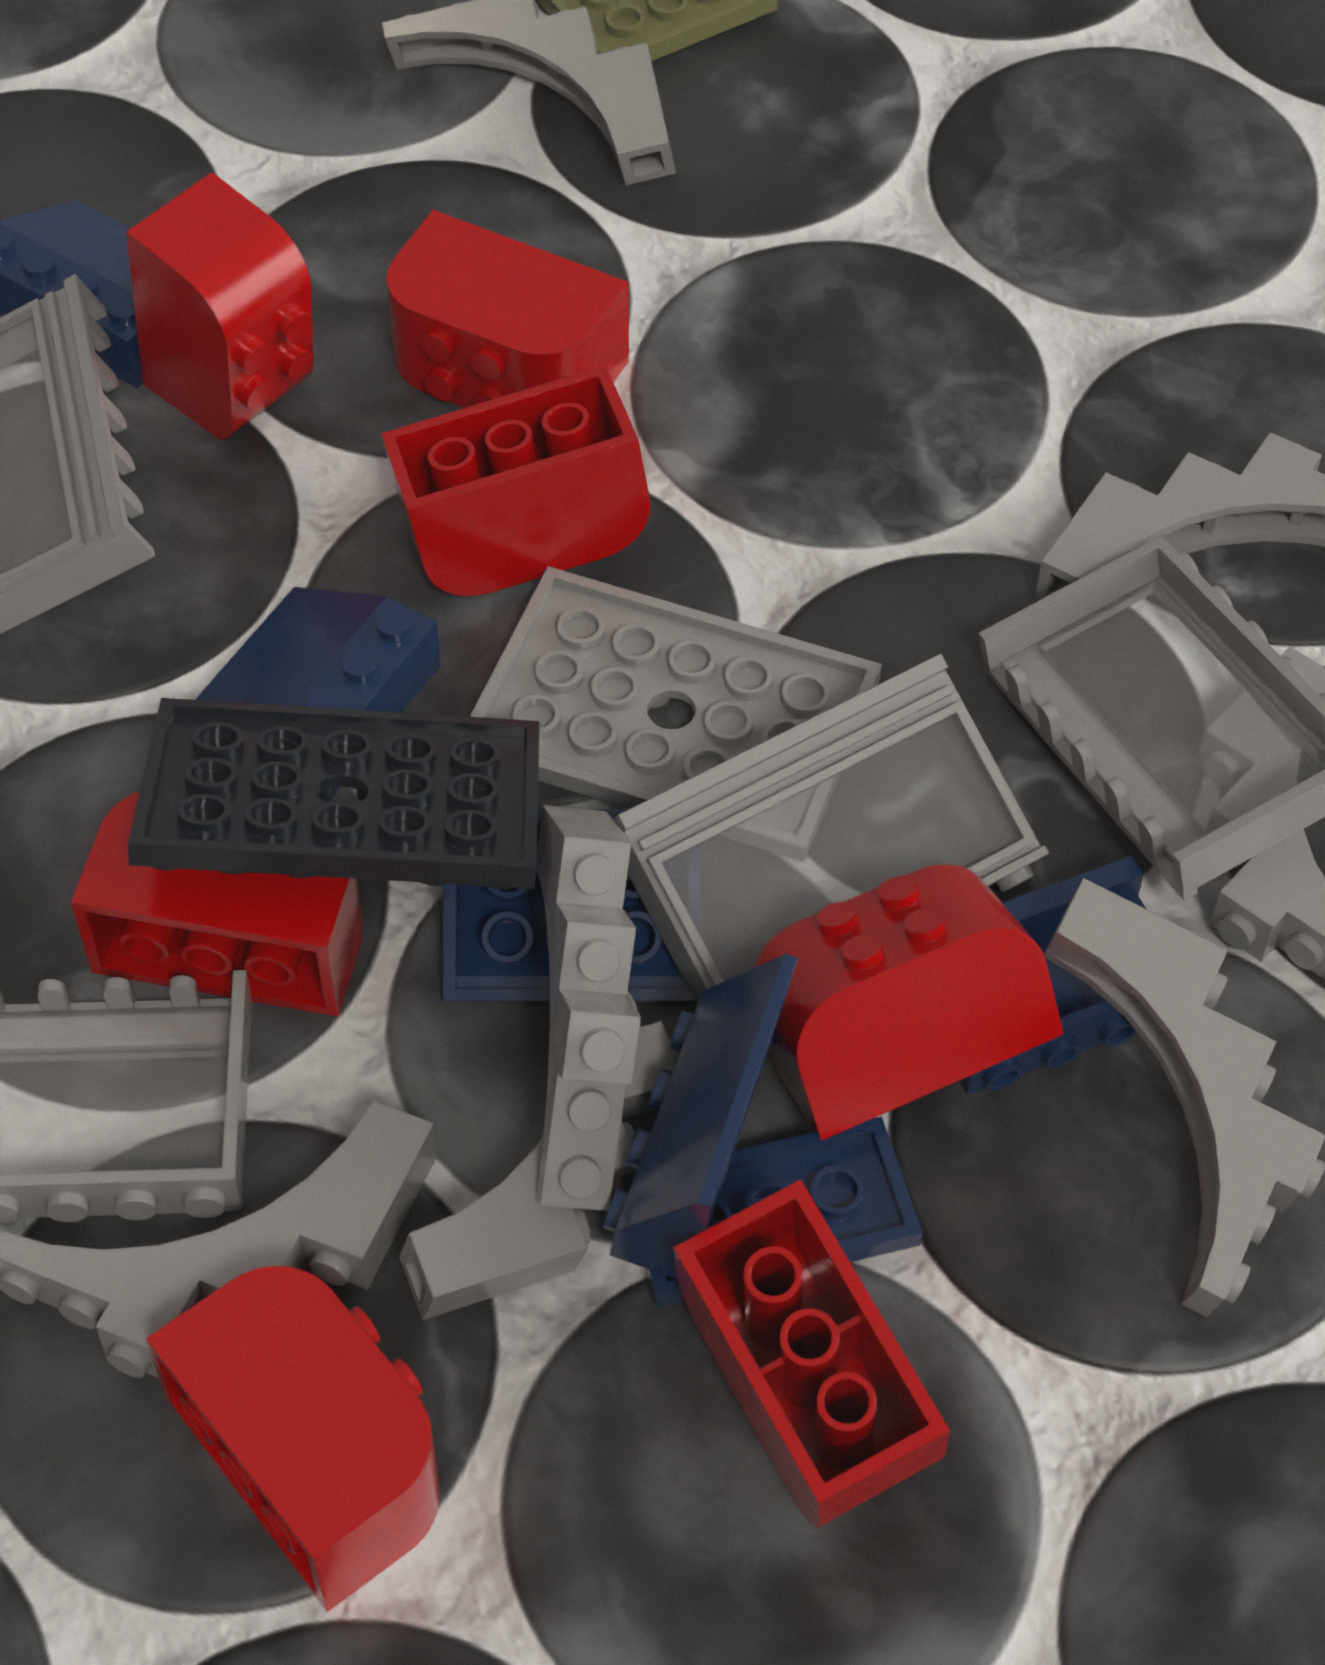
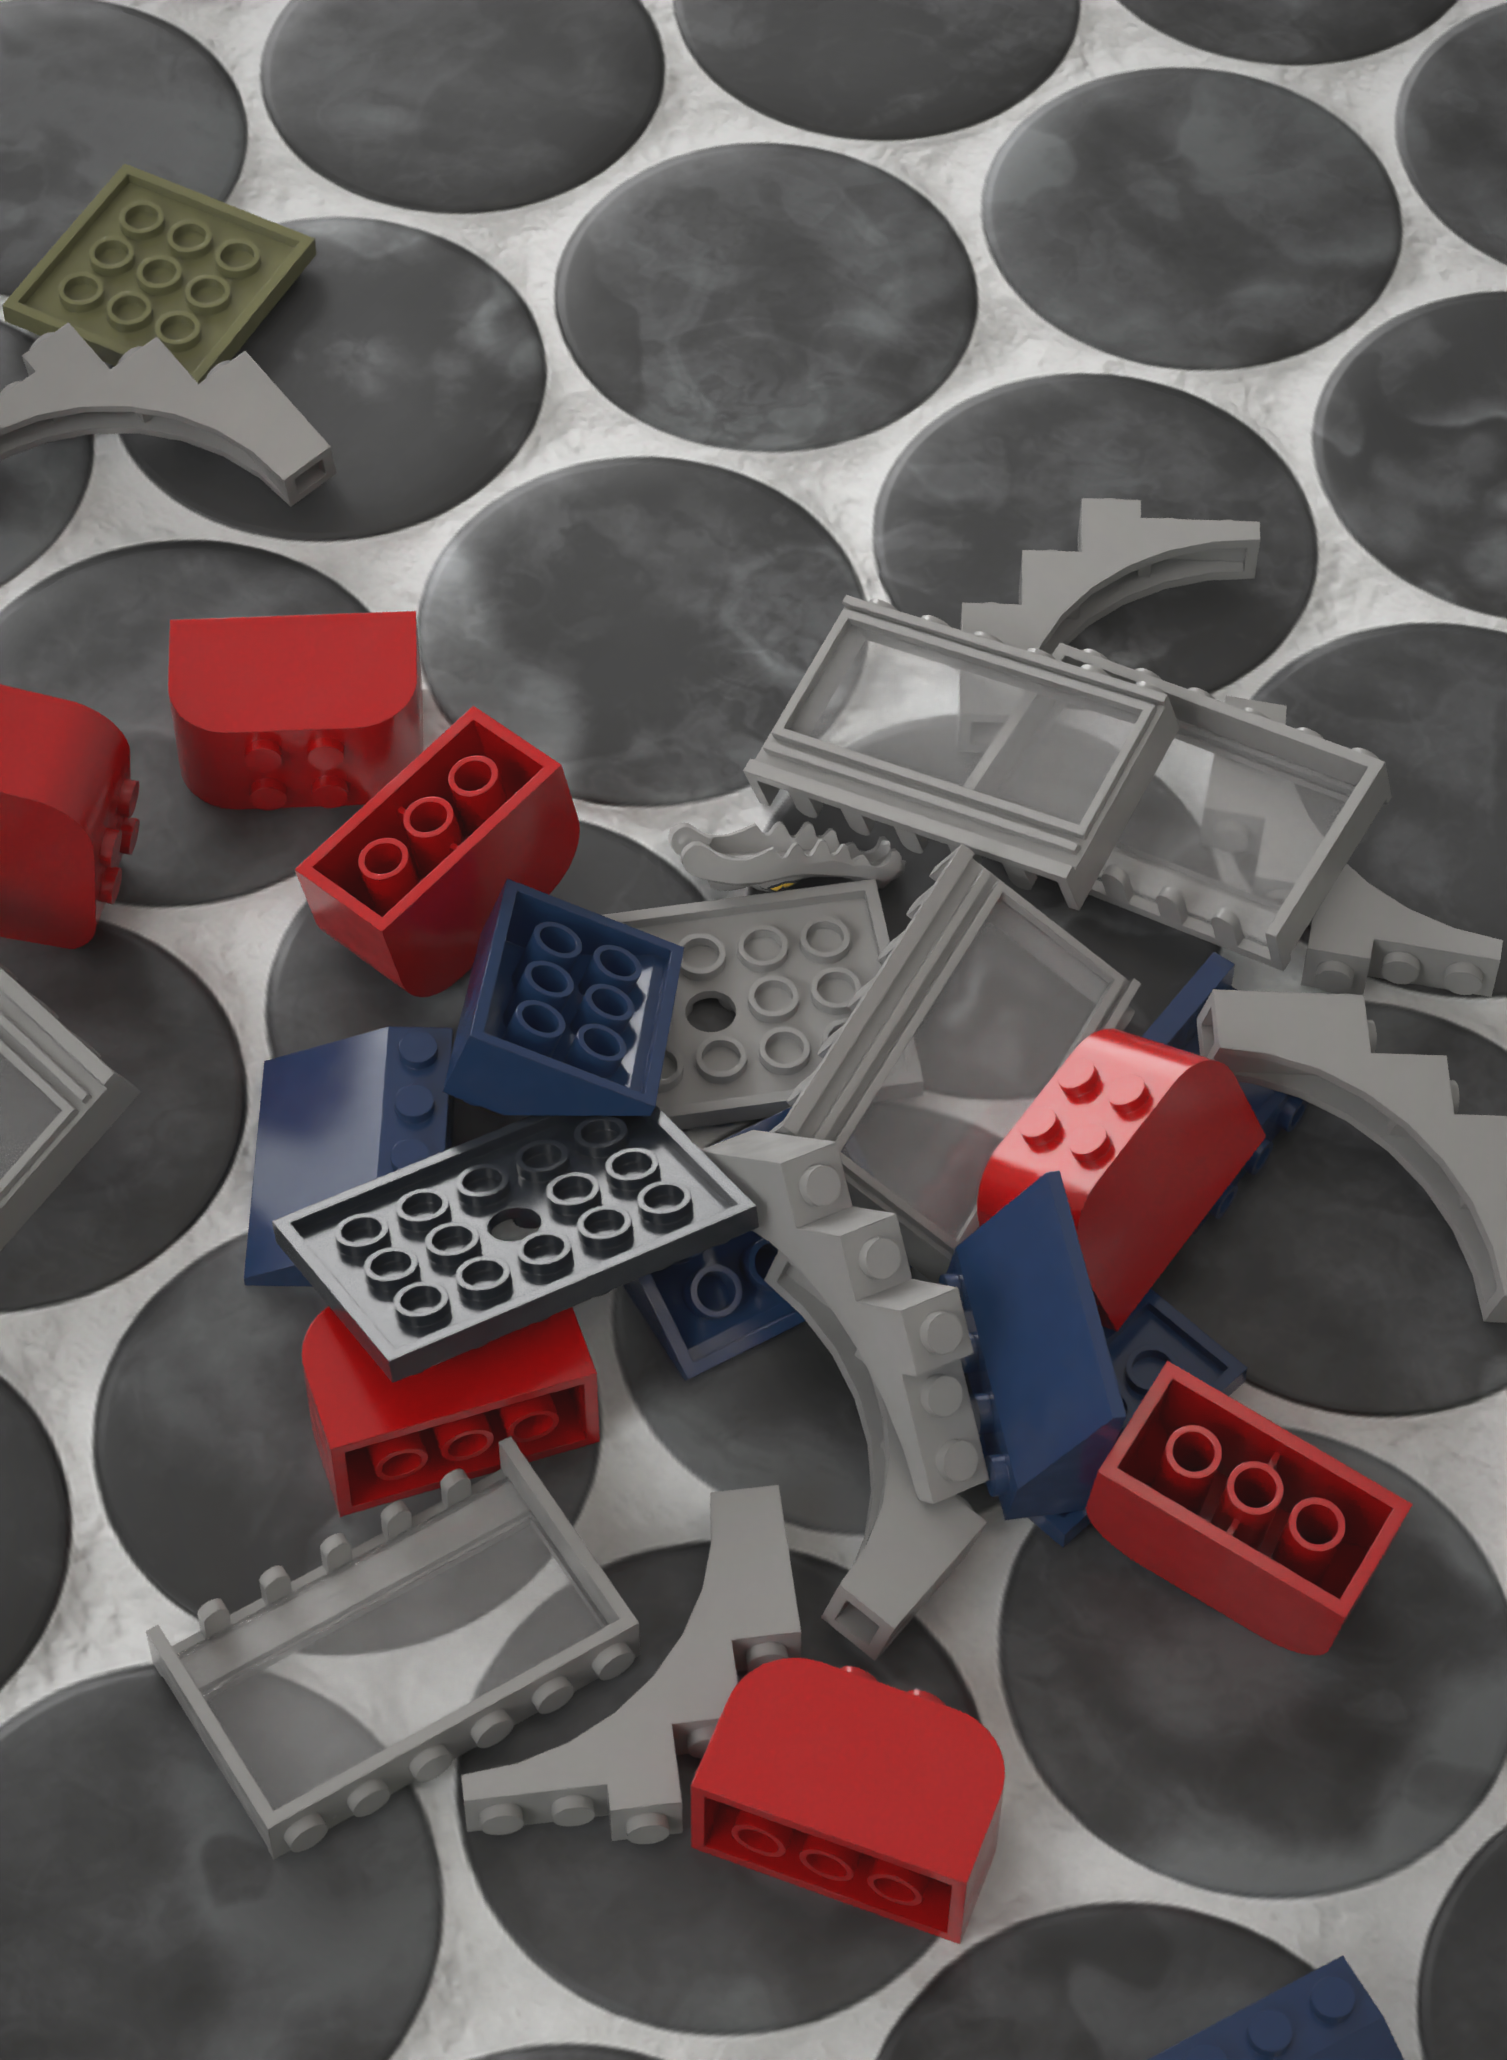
camera: 30 degrees left, 0 degrees up
none -> dark blue slope [442,879,684,1116]
none -> light grey animal [668,821,906,892]
none -> window [743,595,1180,911]

